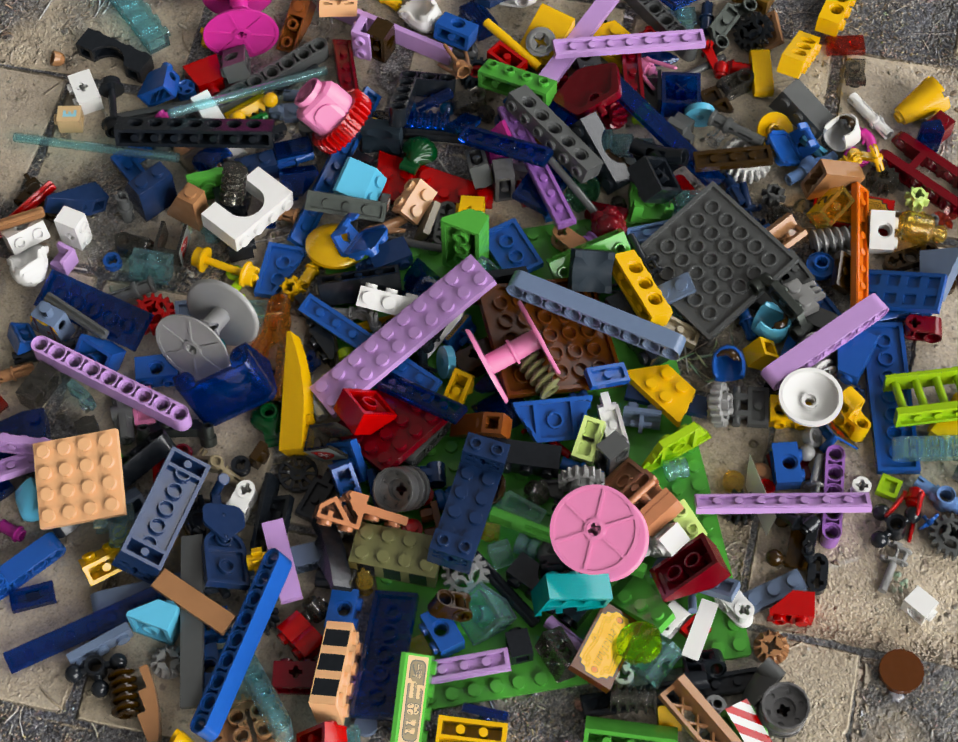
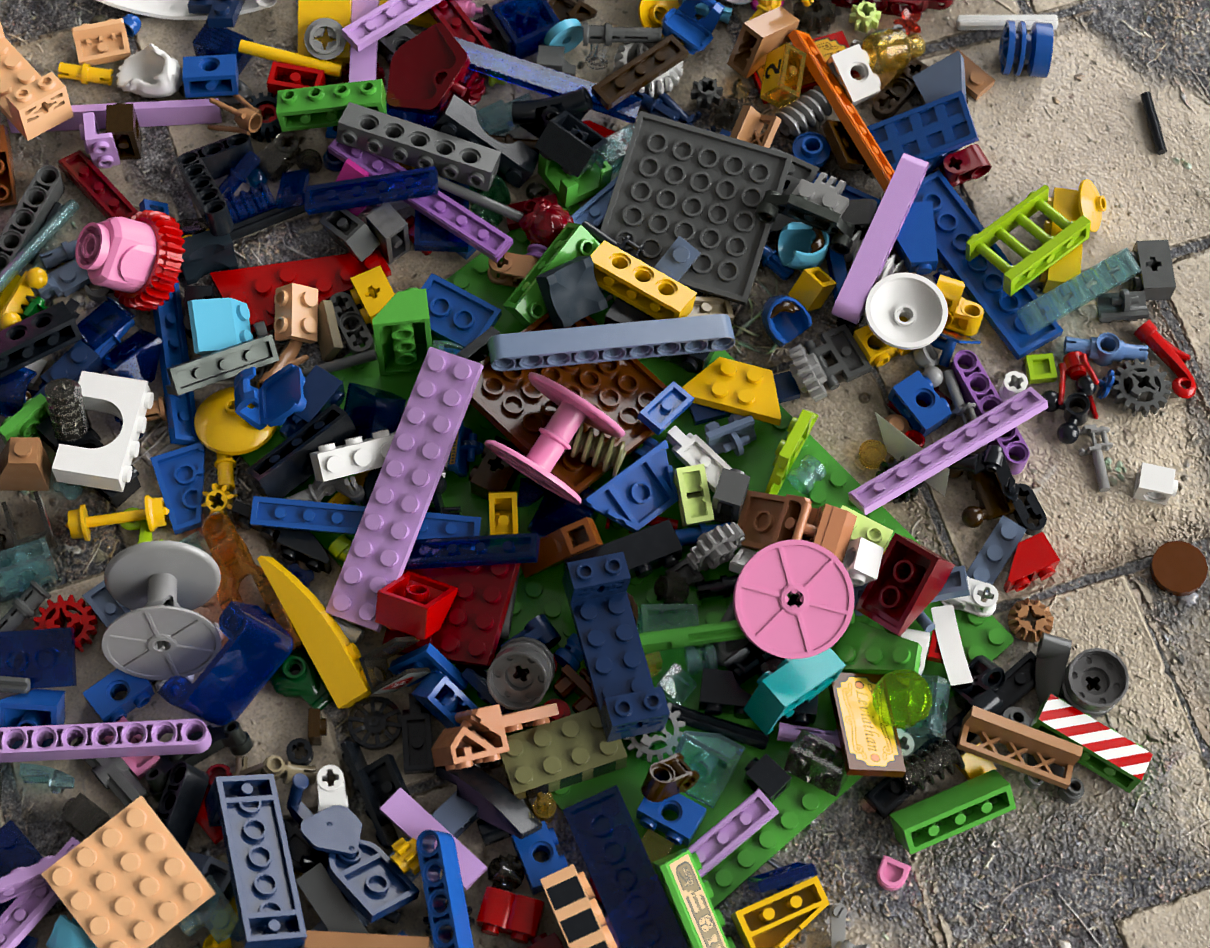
camera: 35 degrees left, 5 degrees up
dark green animal [399,137,438,175] -> none
medium azure piece [436,345,456,379] -> none
medium blue pin [784,151,839,186] -> none

